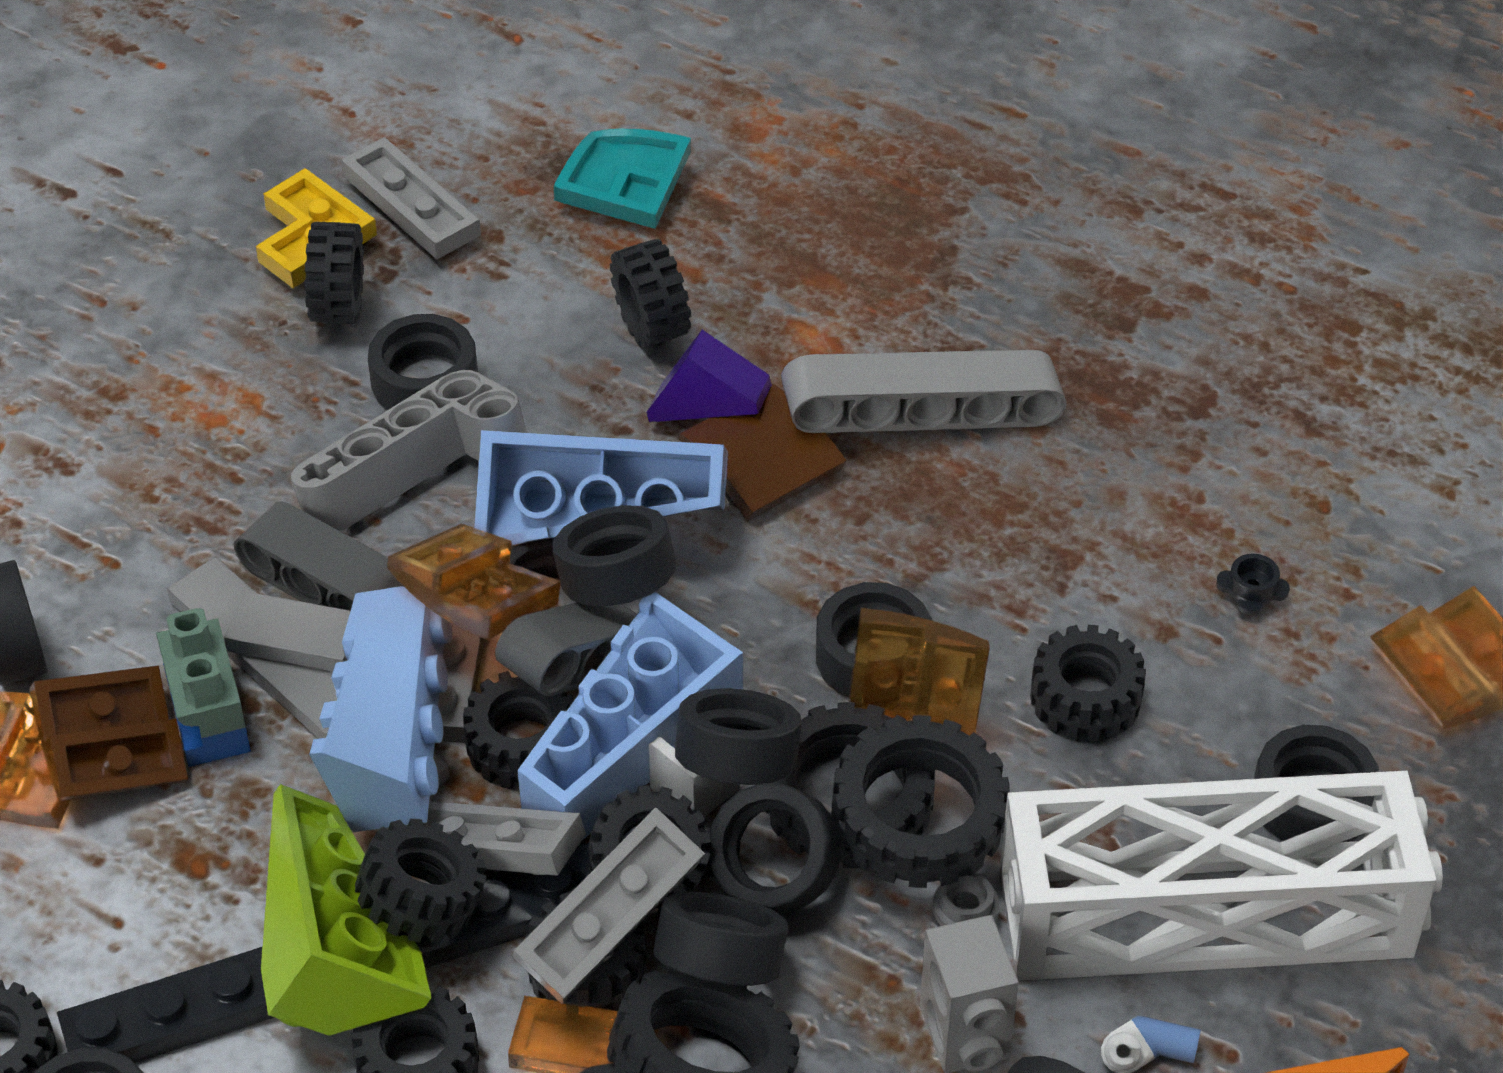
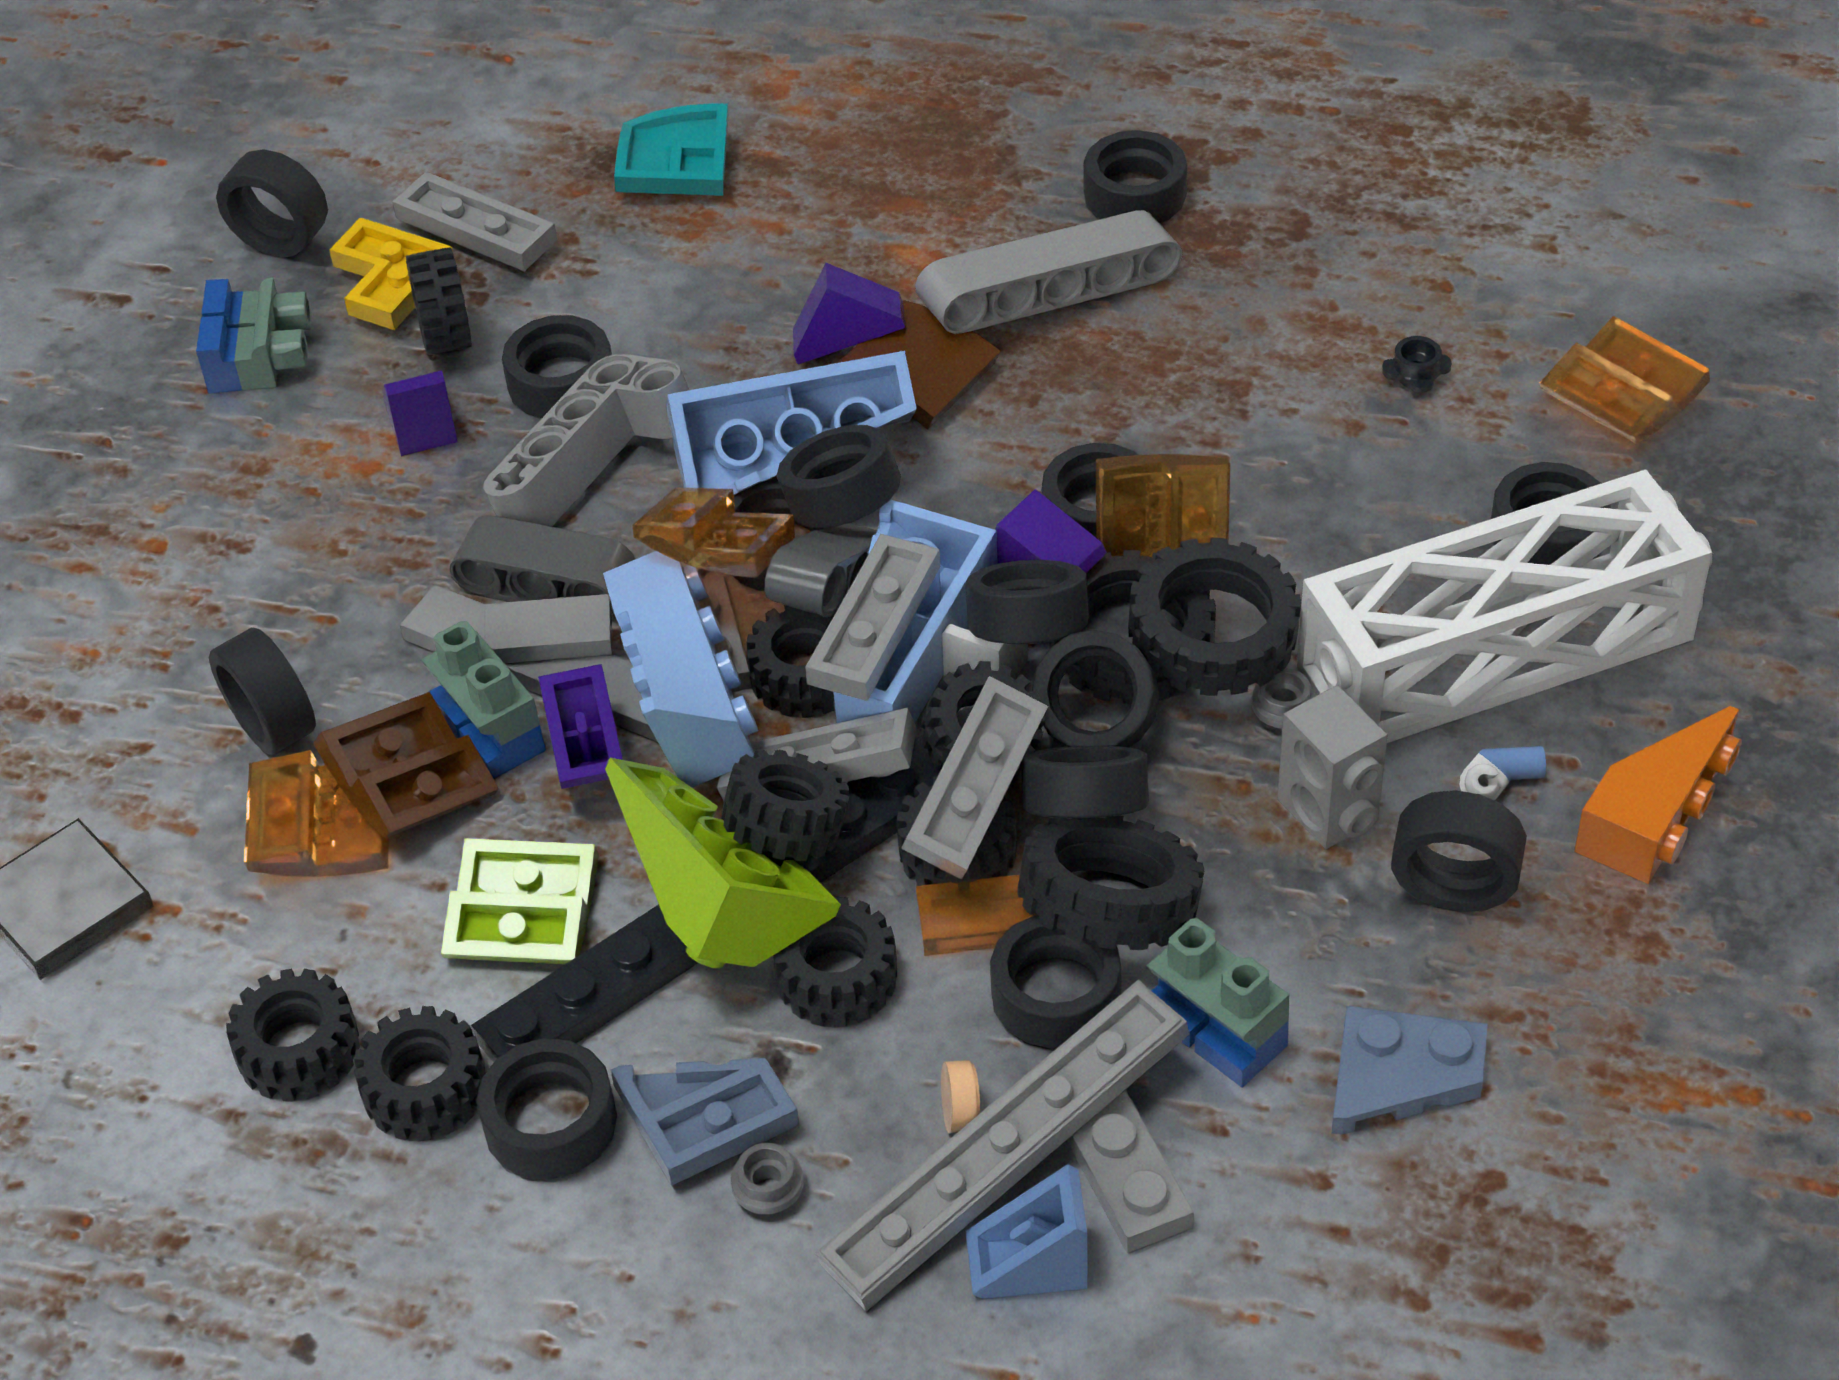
camera: 15 degrees left, 0 degrees up
black tyre [610,239,692,348] -> none
black tyre [1030,624,1146,742] -> none
none -> sand green hips [196,277,312,394]
none -> black tyre [216,149,328,257]
none -> dark purple slope [382,370,458,456]
none -> slope [441,838,599,964]
none -> dark purple slope [538,664,623,789]
none -> light grey plate [805,534,941,701]
none -> dark purple slope [995,489,1107,573]
none -> black tyre [1083,130,1188,223]

